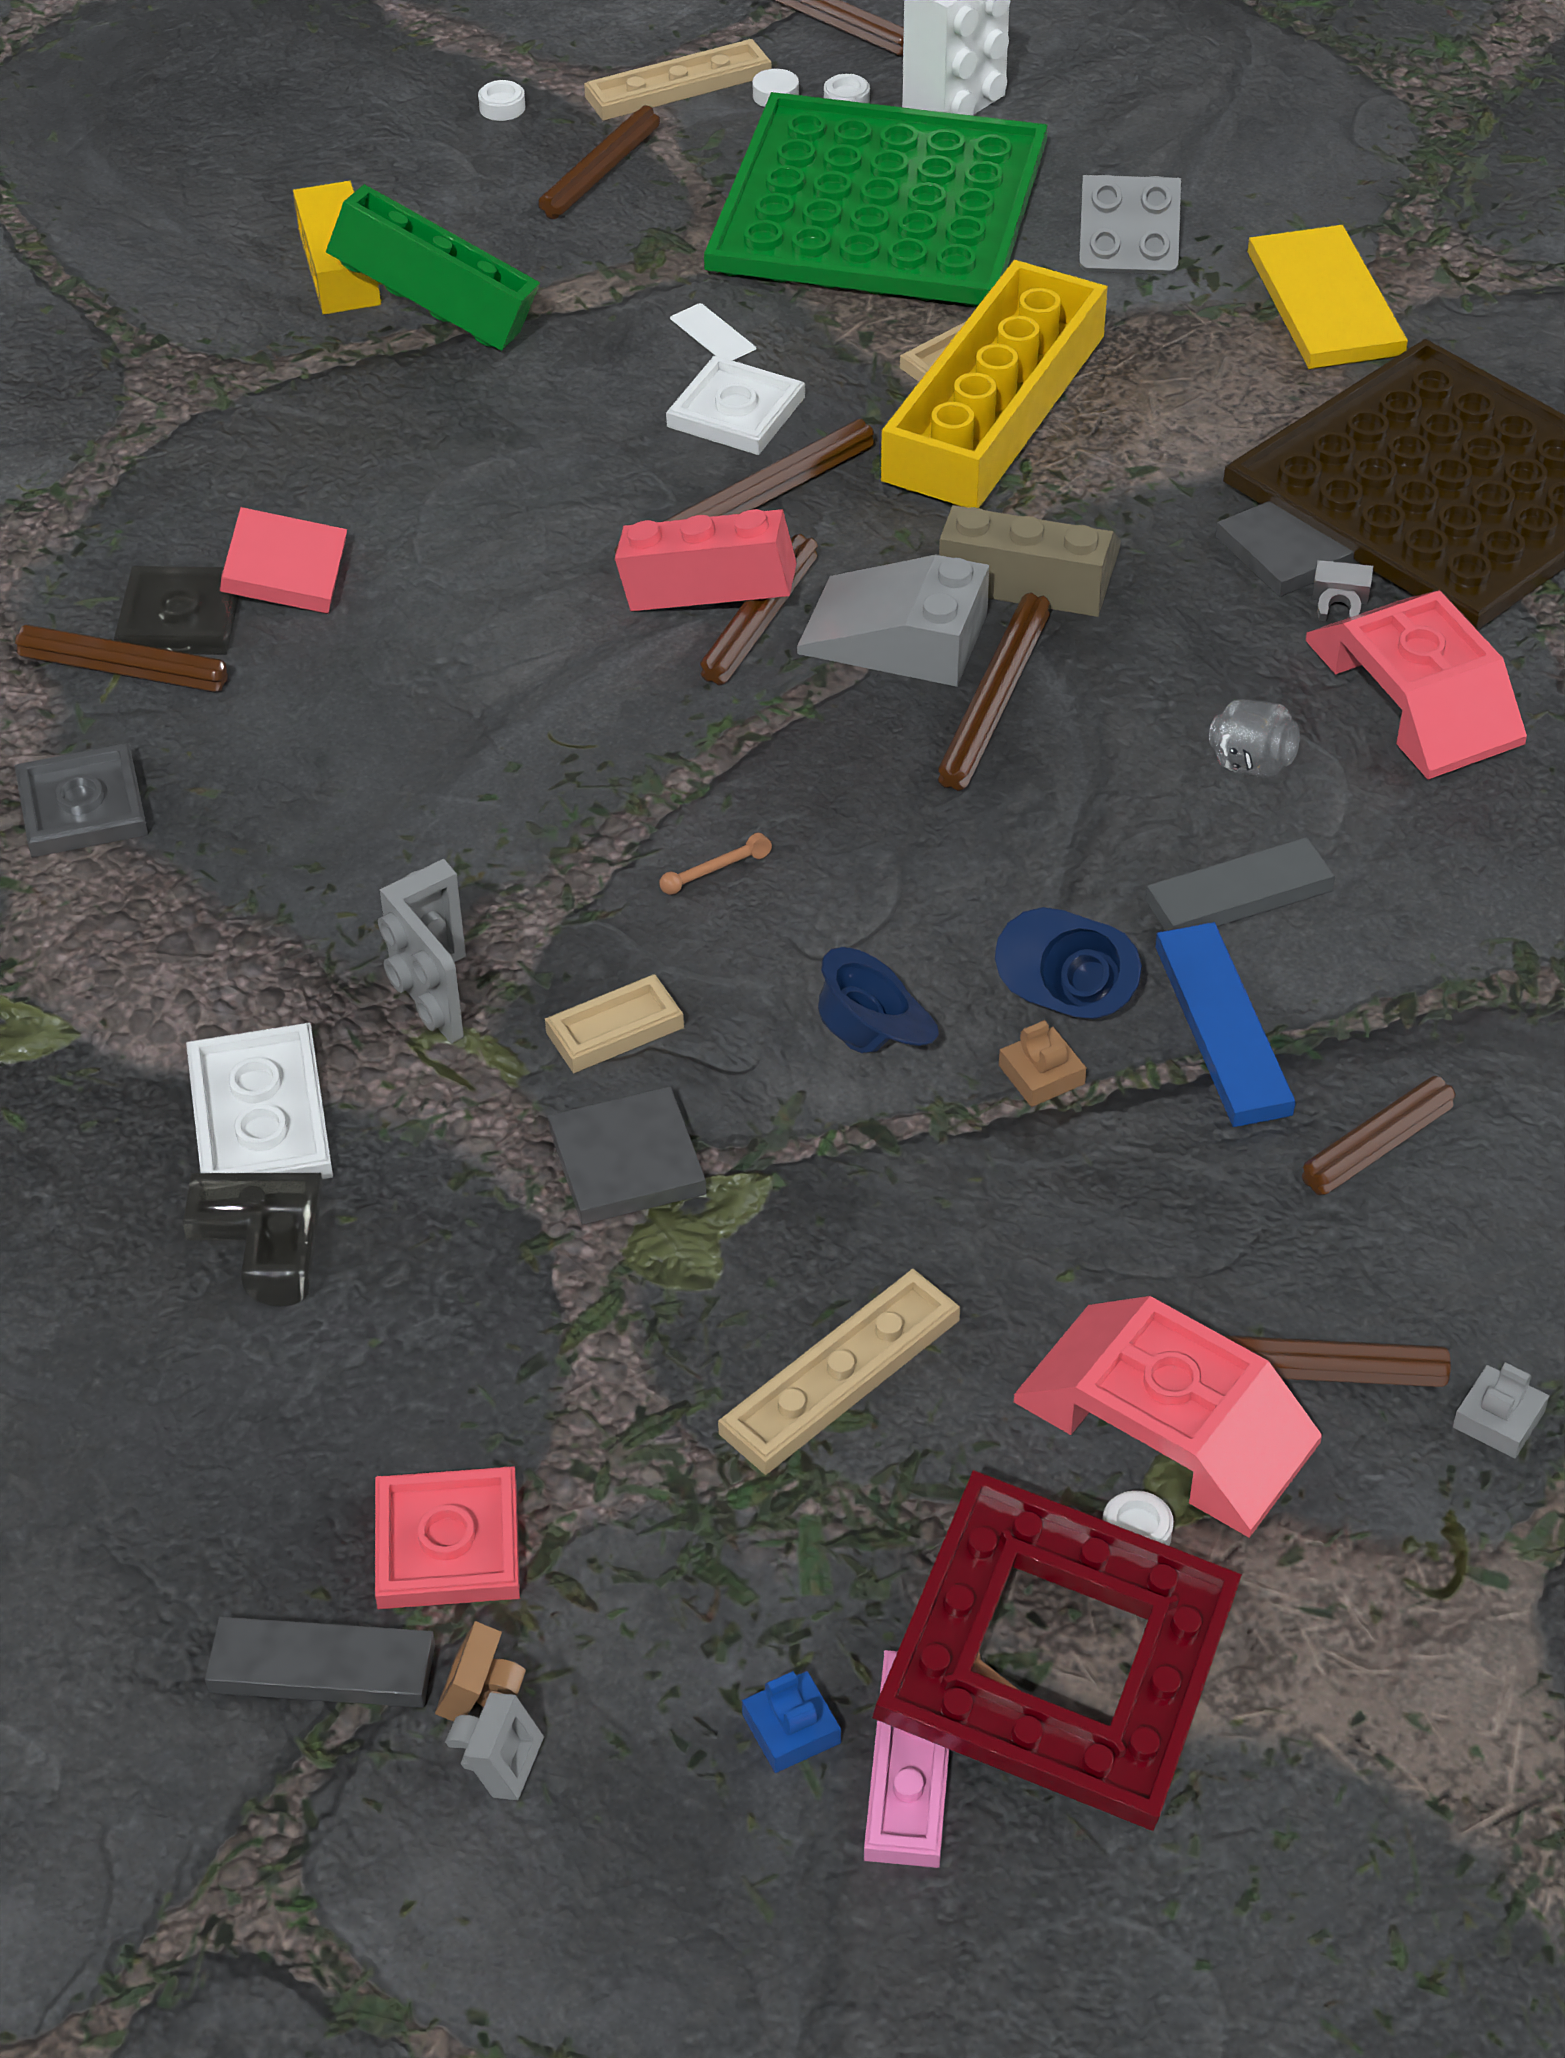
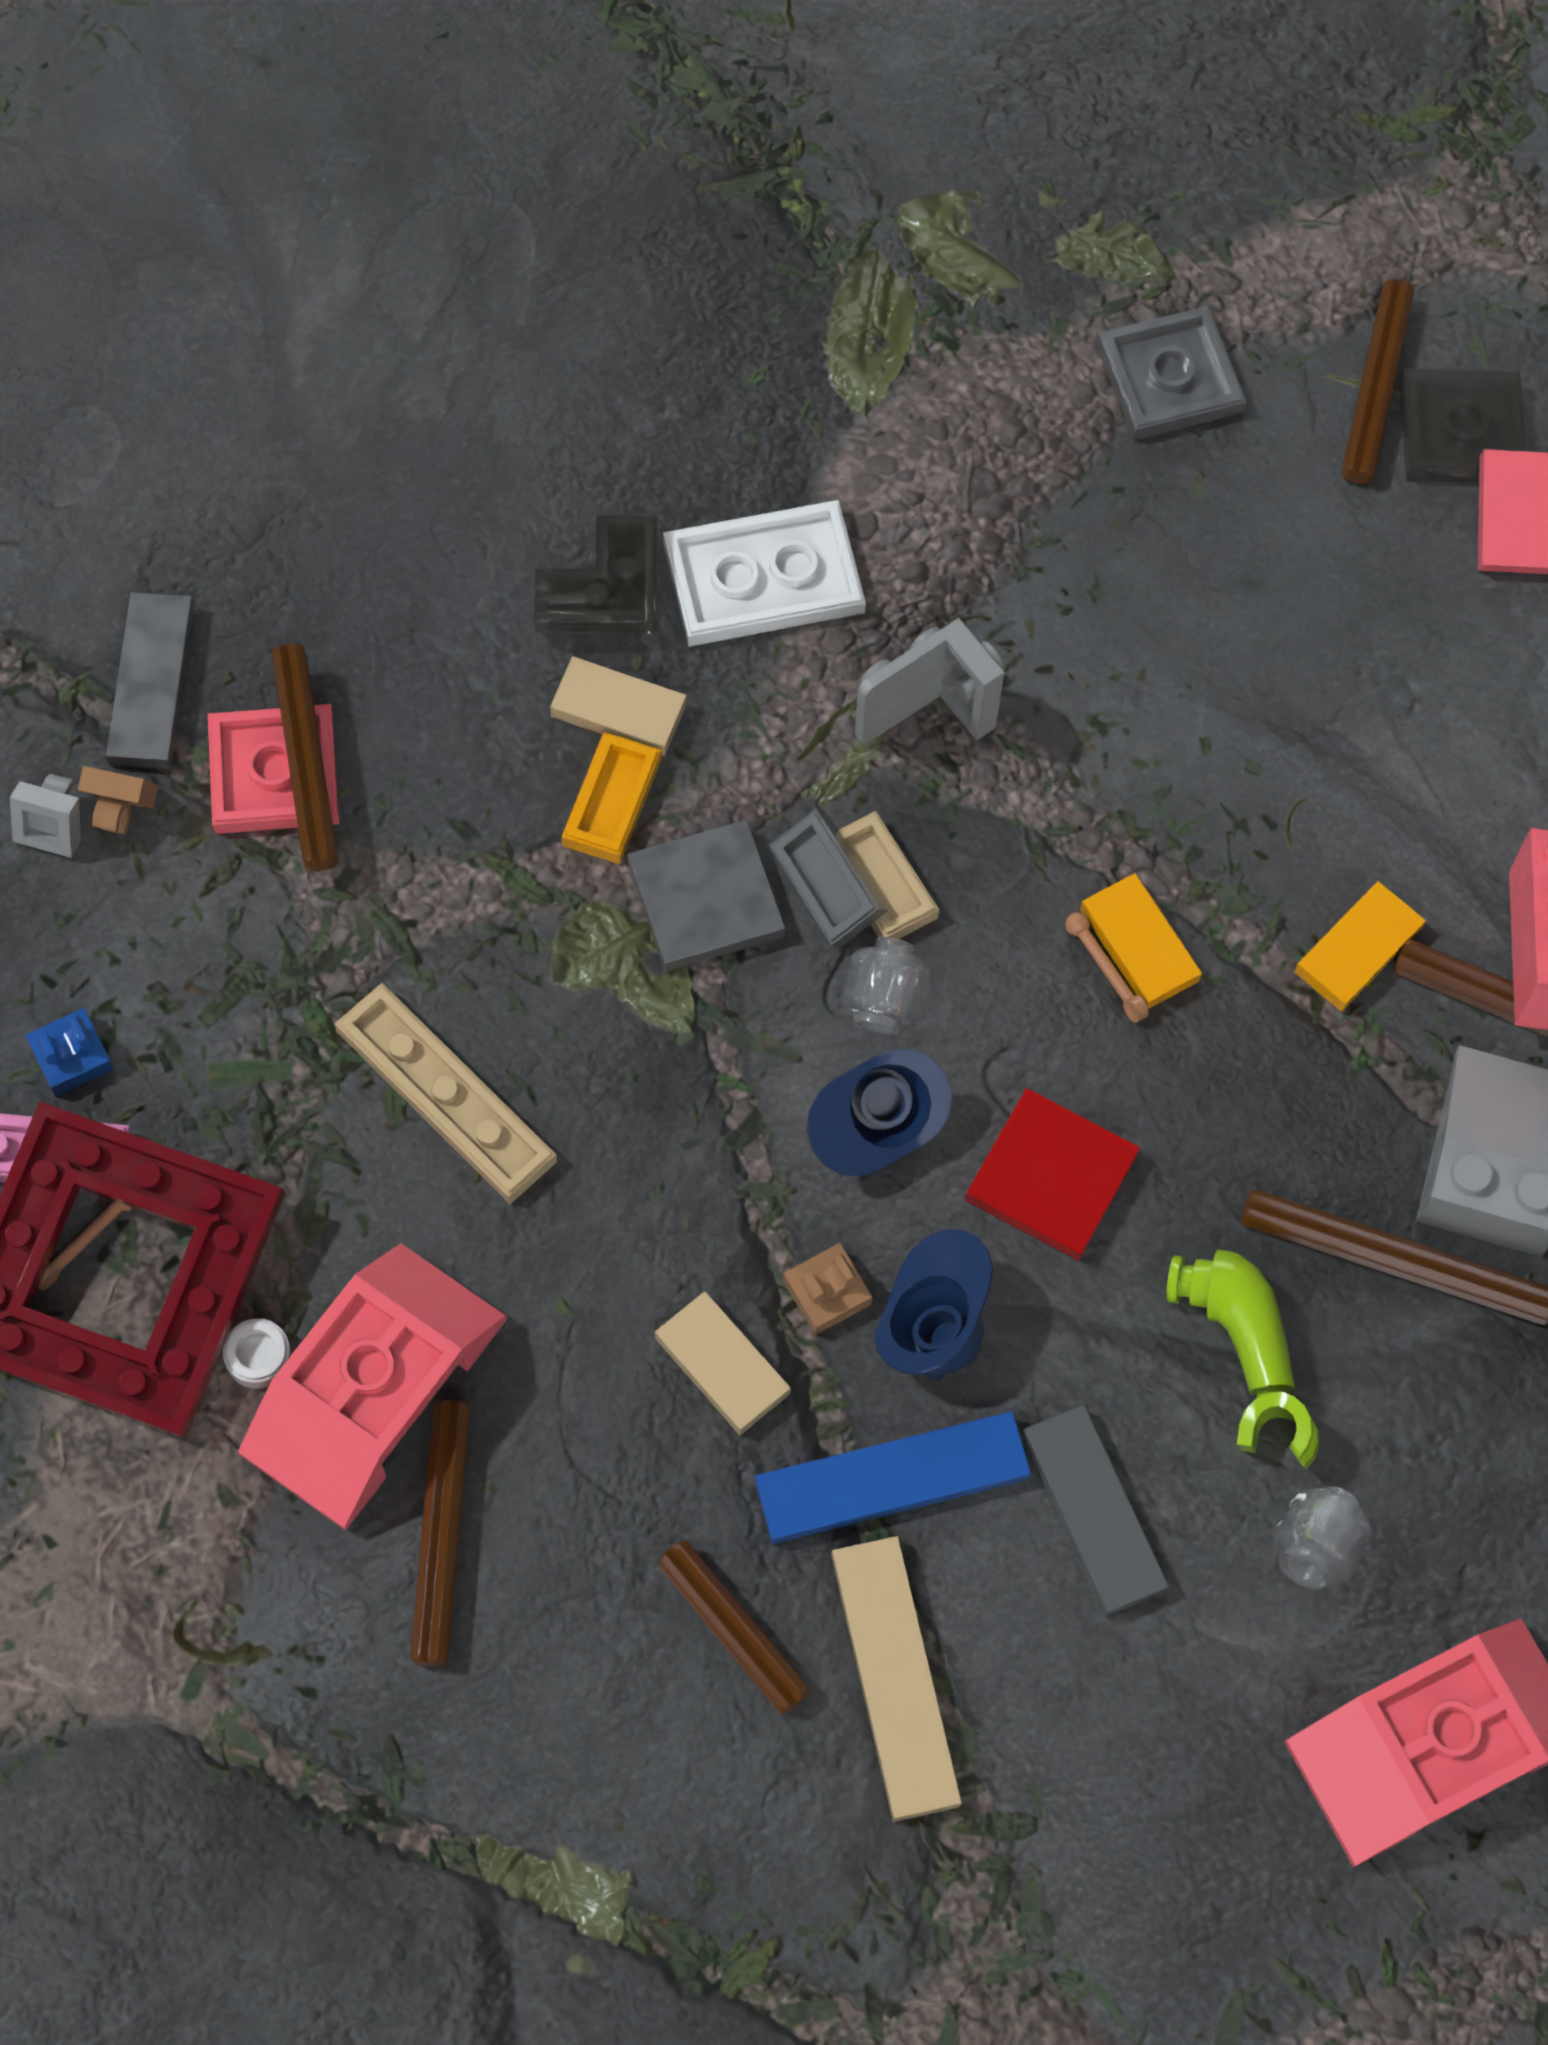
camera: 85 degrees right, 20 degrees up
light grey tile [1453,1362,1549,1459] -> none
none -> reddish brown axle [272,642,338,872]
none -> tan tile [550,656,687,756]
none -> light orange tile [561,732,662,865]
none -> tan tile [655,1291,791,1435]
none -> dark grey tile [769,808,888,948]
none -> tan tile [831,1536,962,1822]
none -> clear head [841,937,930,1035]
none -> red tile [965,1088,1140,1261]
none -> light orange tile [1080,873,1202,1009]
none -> lime piece [1167,1249,1320,1470]
none -> light orange tile [1294,881,1426,1012]

